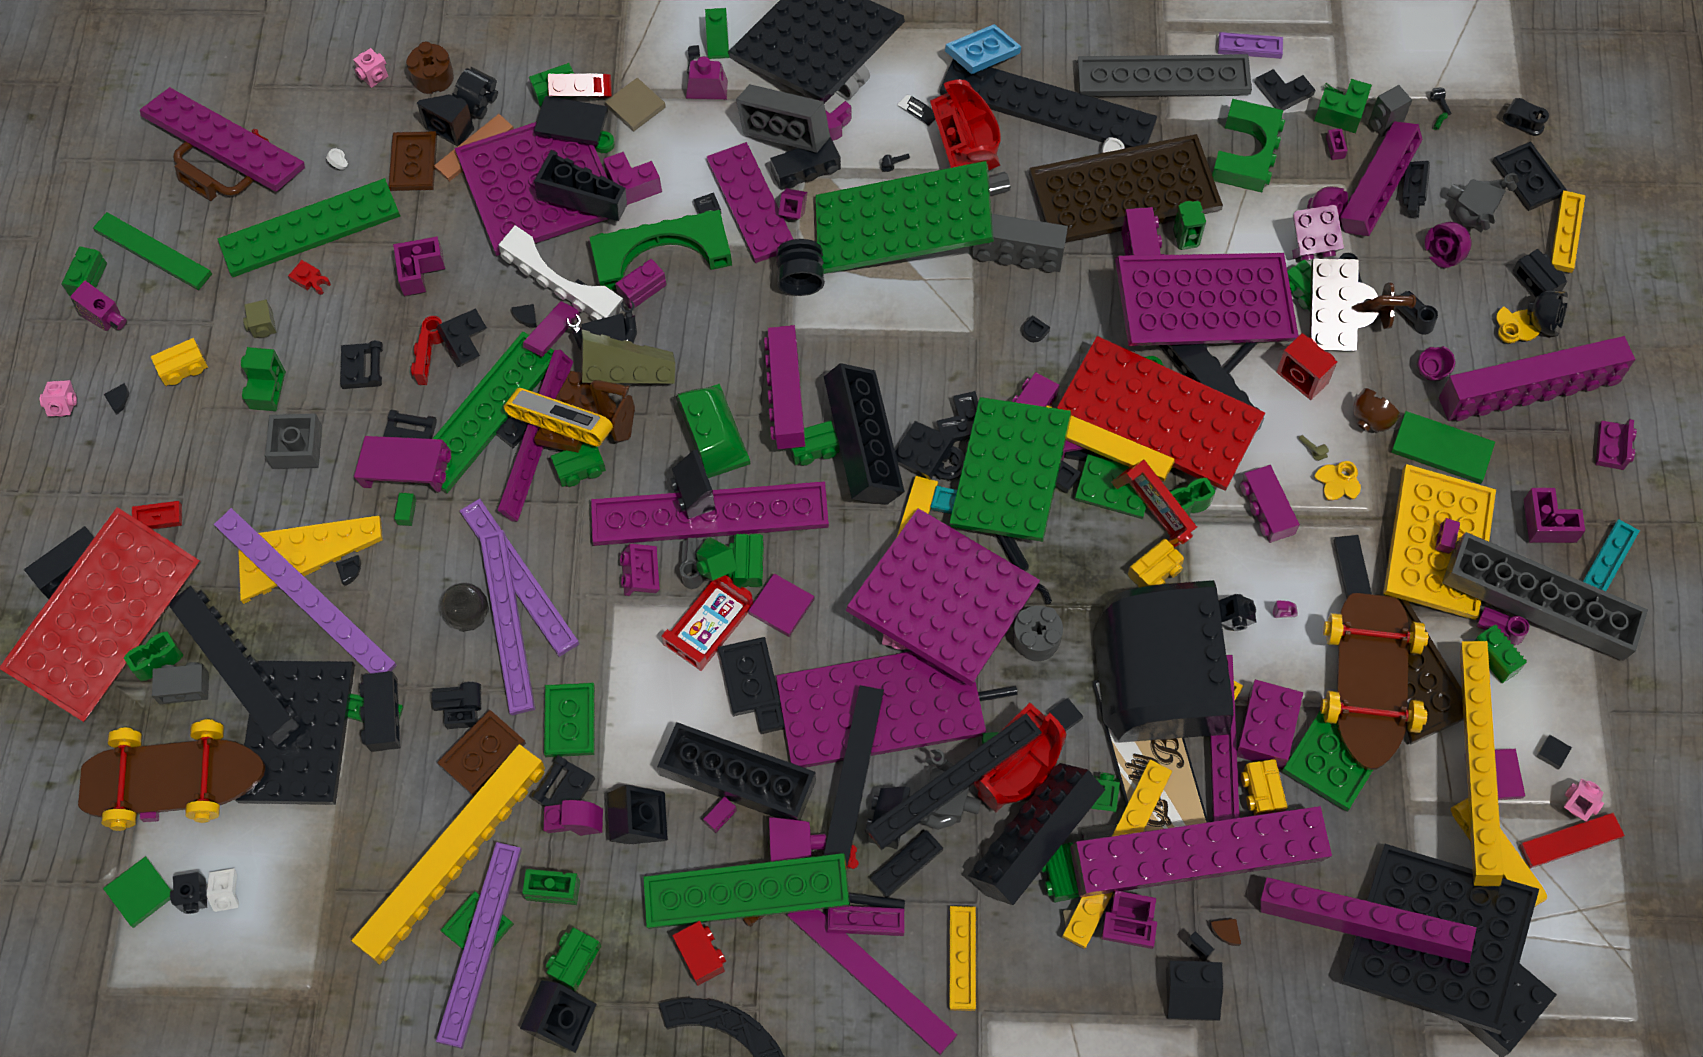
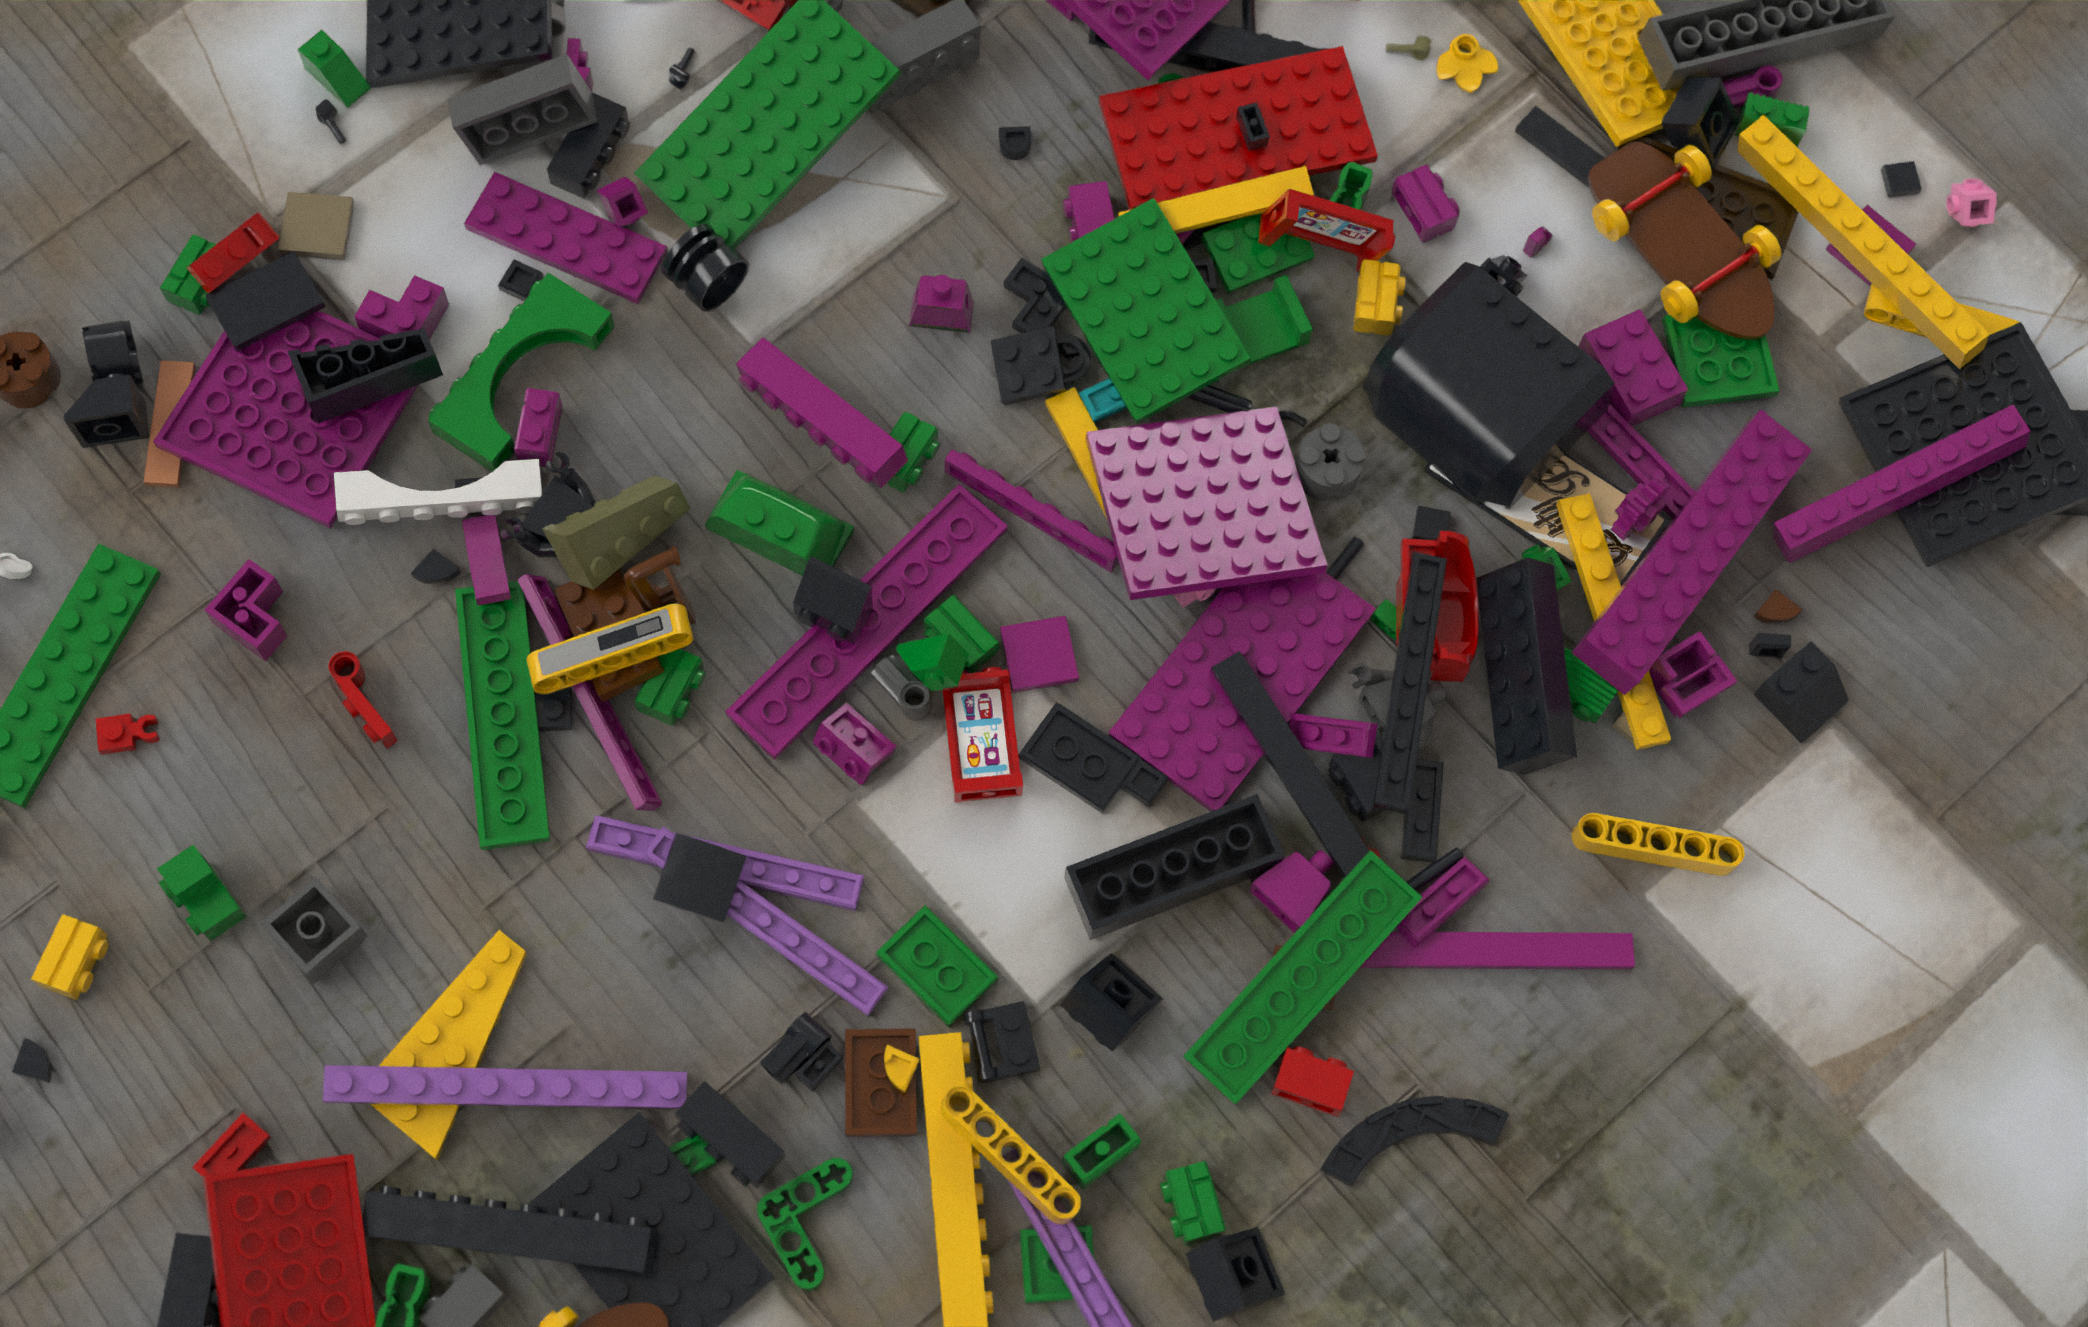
camera: 50 degrees left, 5 degrees up
olive brick [243,299,277,338] -> none
black tile [336,555,361,586] -> none
black plate [340,340,383,389] -> none
magenta panel [354,436,451,492] -> none
black plate [383,410,437,439] -> none
reddish brown tile [389,131,437,191] -> none
green piece [395,493,416,526] -> none
black plate [436,308,487,367] -> none
clear smoke cylinder [440,582,489,632] -> none
magenta brick [544,800,603,836] -> none
green tile [594,131,615,153] -> none
magenta torso [686,56,728,100] -> none
magenta piece [703,797,737,833] -> none
black brick [823,363,905,505] -> none
yellow tile [949,906,976,1011] -> none
magenta brick [1240,464,1300,543] -> none
yellow brick [1241,759,1287,816] -> none
magenta piece [1435,518,1460,554] -> none
red tile [1519,813,1625,869] -> none
none -> black slope [653,833,747,922]
none -> green beam [757,1158,853,1291]
none -> yellow tile [884,1045,920,1093]
none -> magenta torso [909,275,974,333]
none -> yellow beam [941,1085,1081,1224]
none -> magenta plate [944,449,1119,573]
none -> green panel [1216,275,1313,368]
none -> black piece [1236,102,1270,151]
none -> magenta tile [1289,713,1377,758]
none -> magenta brick [1391,164,1460,243]
none -> yellow beam [1571,813,1745,876]
none -> magenta gear [1610,475,1671,541]
none -> black slope [1661,77,1739,169]

